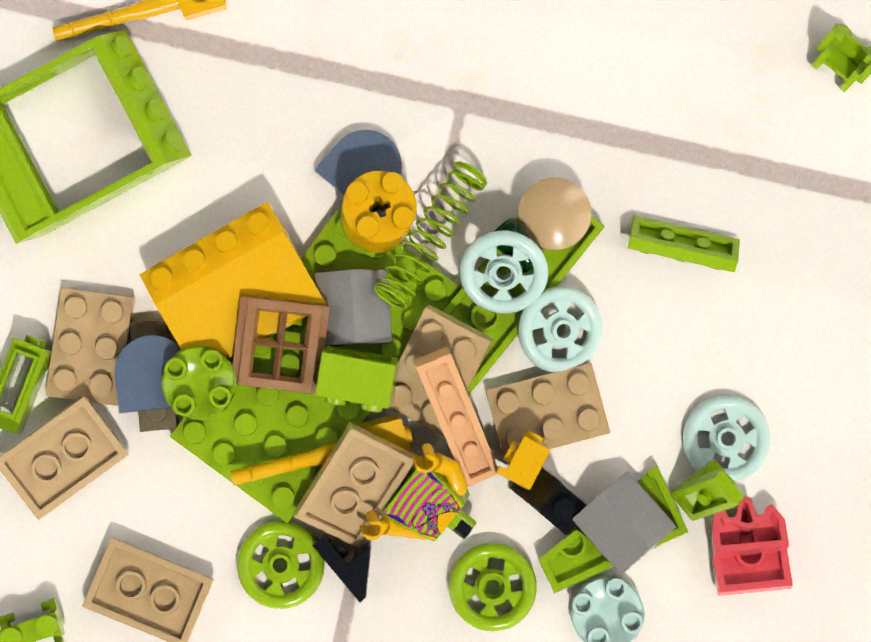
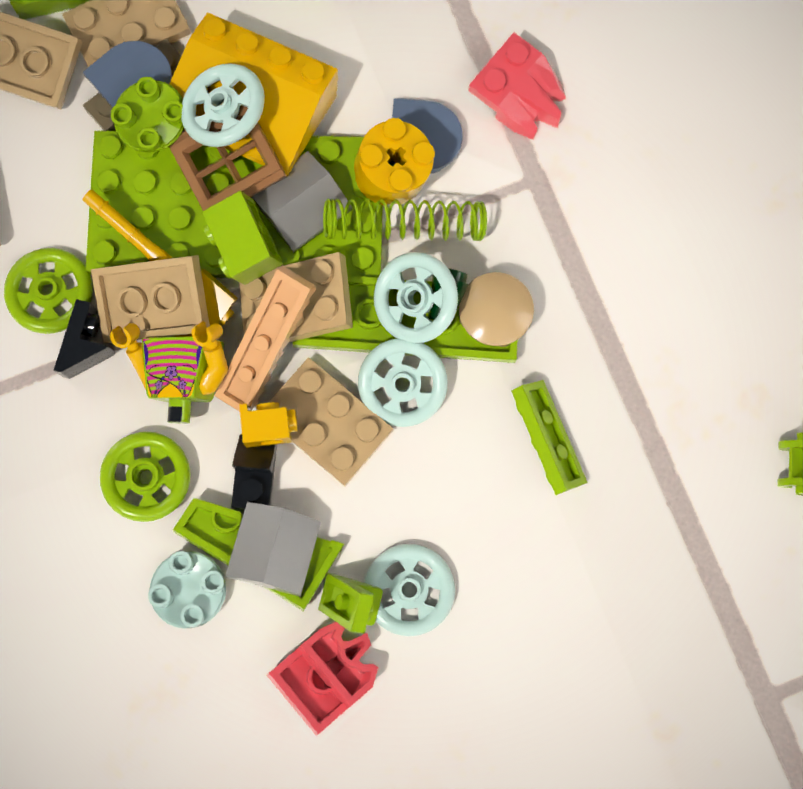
camera: 55 degrees right, 5 degrees down
none -> light aqua plate [182,63,265,147]
none -> coral plate [468,32,566,140]

